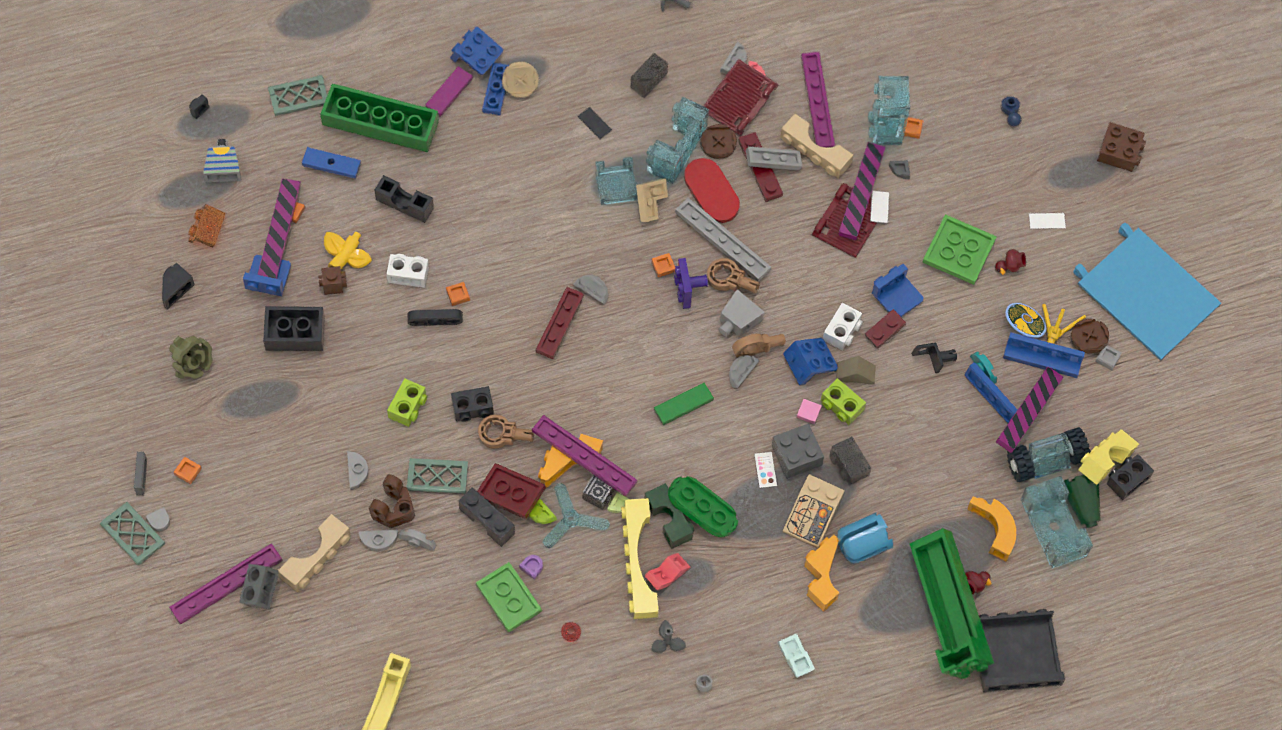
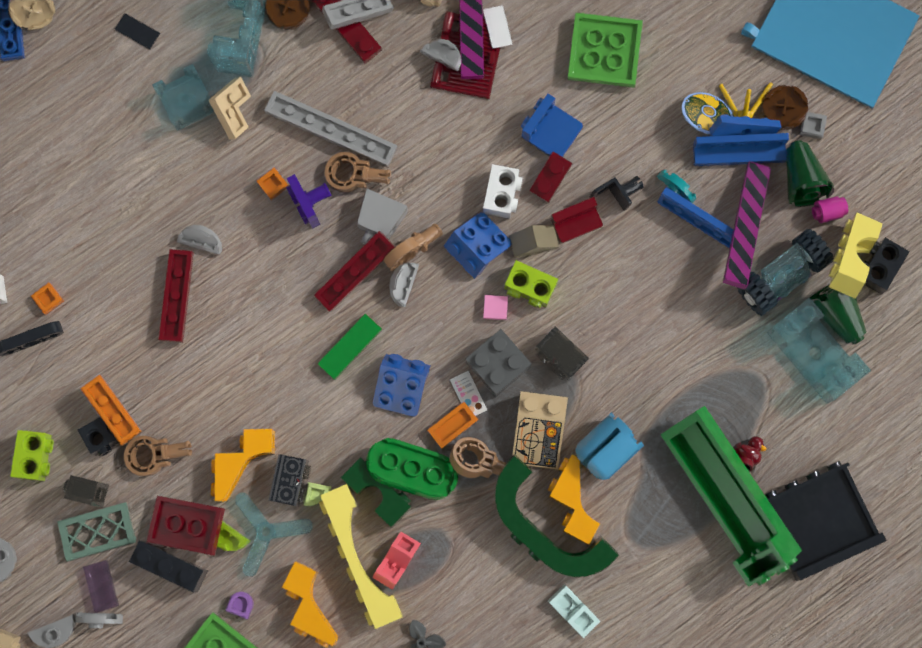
camera: 10 degrees left, 15 degrees up
reddish brown piece [369,474,415,528] -> none
magenta tile [532,415,637,497] -> none
red tile [684,158,740,223] -> none
light orange arch [967,496,1016,562] -> none
dark red animal [995,249,1027,275] -> none
none -> clear smoke brick [63,475,109,507]
none -> orange tile [80,375,142,446]
none -> clear purple tile [83,560,119,613]
none -> light orange arch [282,561,338,648]
none -> dark red plate [314,231,396,312]
none -> blue bracket [373,354,431,417]
none -> light grey plate [420,39,461,71]
none -> orange tile [427,402,479,449]
none -> medium nougat pin [450,437,506,478]
none -> dark green arch [495,454,619,577]
none -> dark red panel [551,197,603,243]
none -> blue tile [709,114,781,136]
none -> dark green cone [786,140,834,207]
none -> dark pink brick [812,196,849,224]

